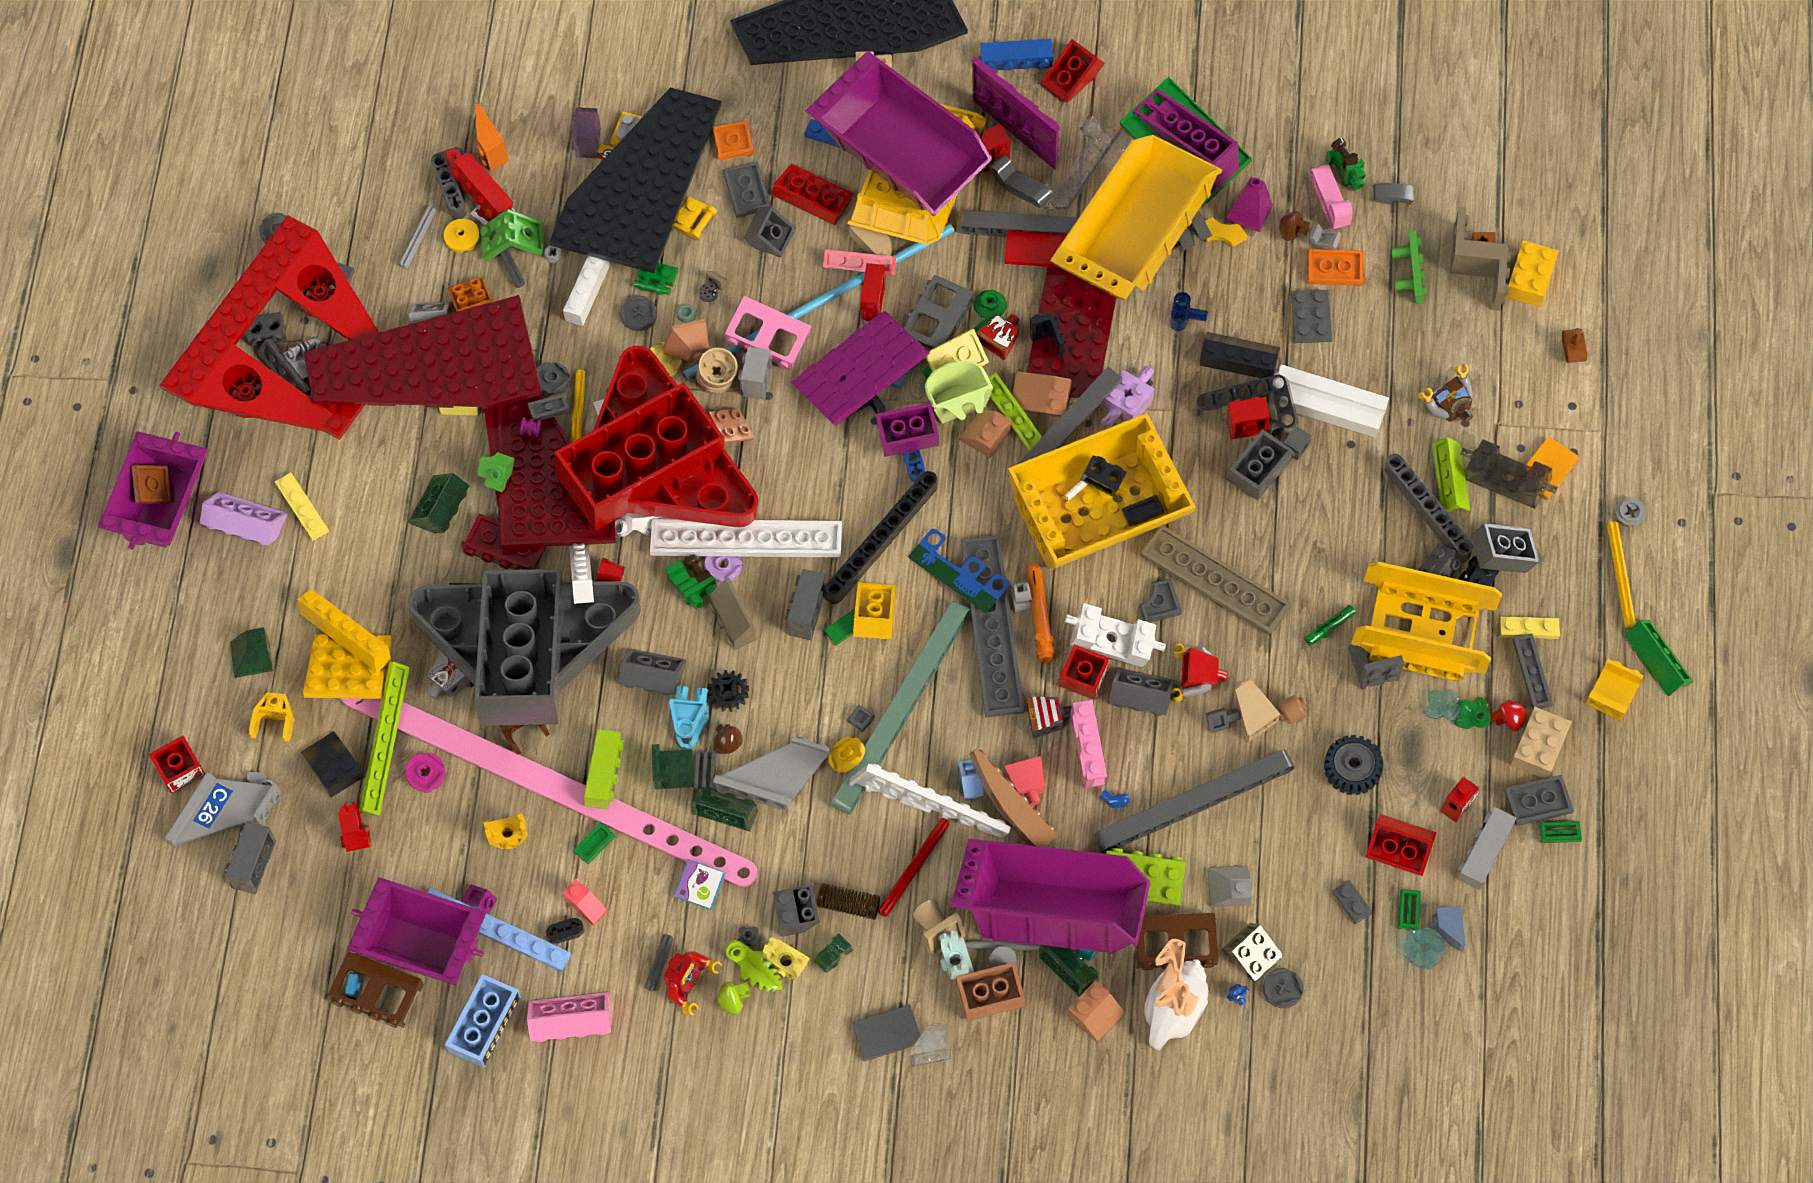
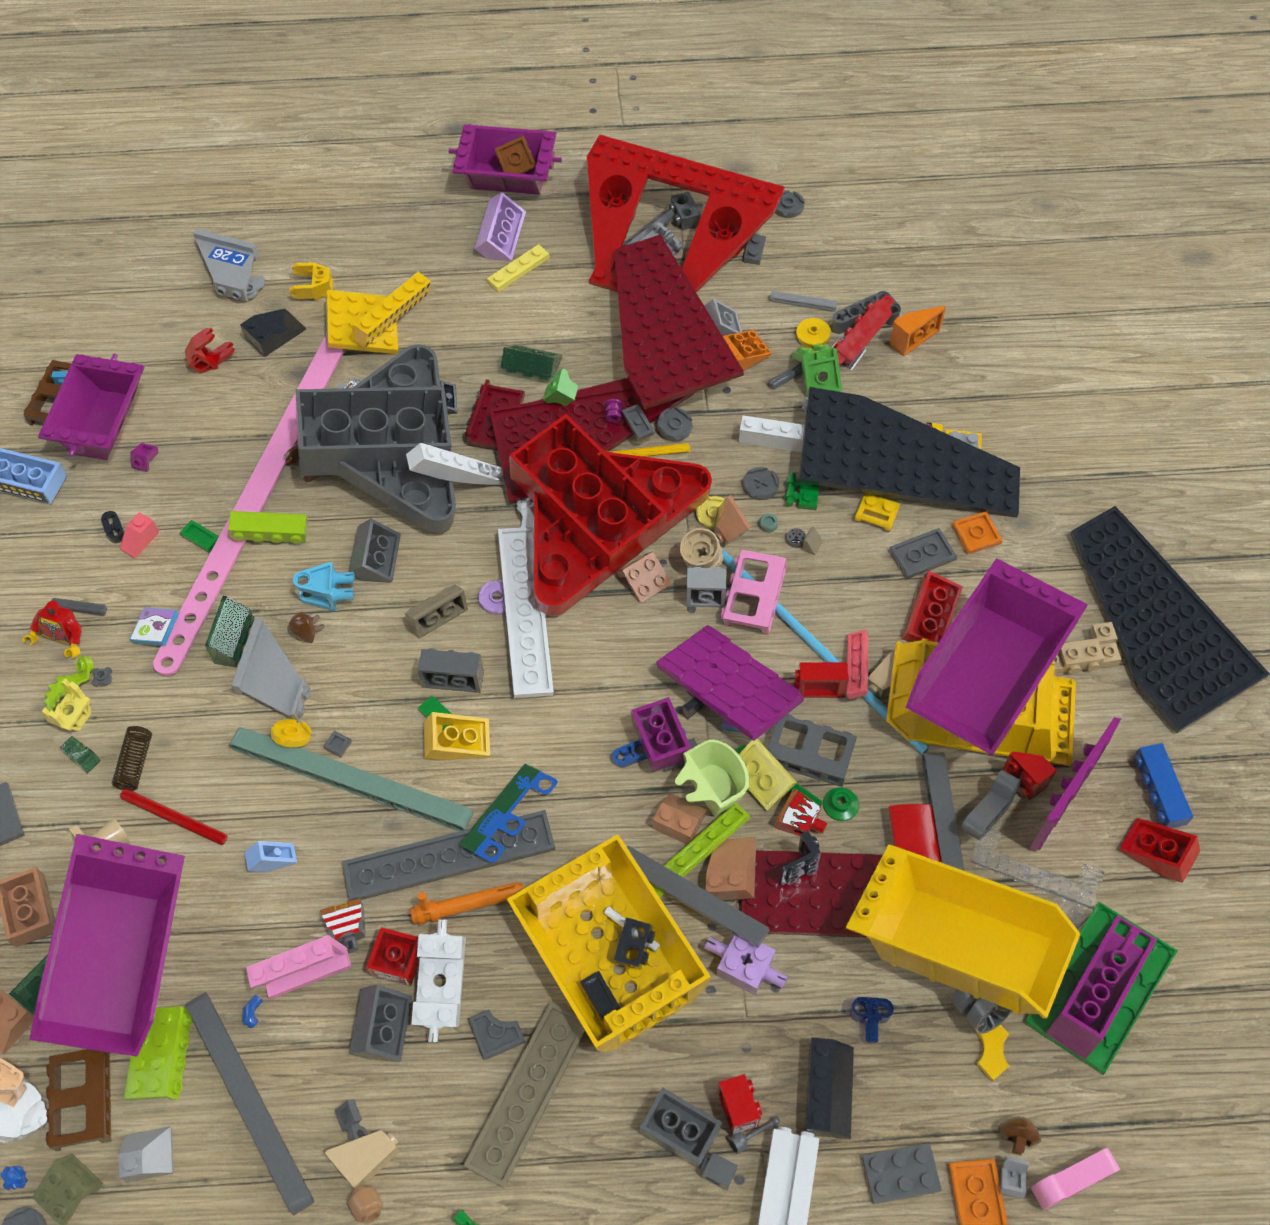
camera: 80 degrees right, 5 degrees down
red brick [149,735,206,793] -> none
dark grey brick [225,821,276,895] -> none
clear green slope [230,627,273,678] -> none
lime plate [359,662,410,816] -> none
dark pink plate [406,753,446,793] -> none
light blue plate [428,888,571,972] -> none
yellow piece [483,812,528,849] -> none
bright pink slope [527,992,611,1042] -> none
clear purple brick [570,107,601,158] -> none
red piece [597,558,625,582] -> none
clear green bracket [652,744,694,790] -> none
green hips [665,554,717,610] -> none
dark grey tile [694,752,716,791] -> none
black gear [707,670,749,712] -> none
lime piece [717,982,751,1015] -> none
dark grey slope [744,206,796,257] -> none
dark grey slope [773,884,820,937] -> none
black beam [825,471,937,604] -> none
white wing [848,764,1011,838] -> none
light aqua piece [940,931,974,980] -> none
medium nougat slope [969,748,1057,847] -> none
coral torso [1004,756,1045,806] -> none
light grey leg [1011,581,1032,613] -> none
red torso [1172,643,1227,702] -> none
black beam [1197,374,1298,429] -> none
magenta slope [1226,177,1273,232] -> none
green hips [1326,138,1366,191] -> none

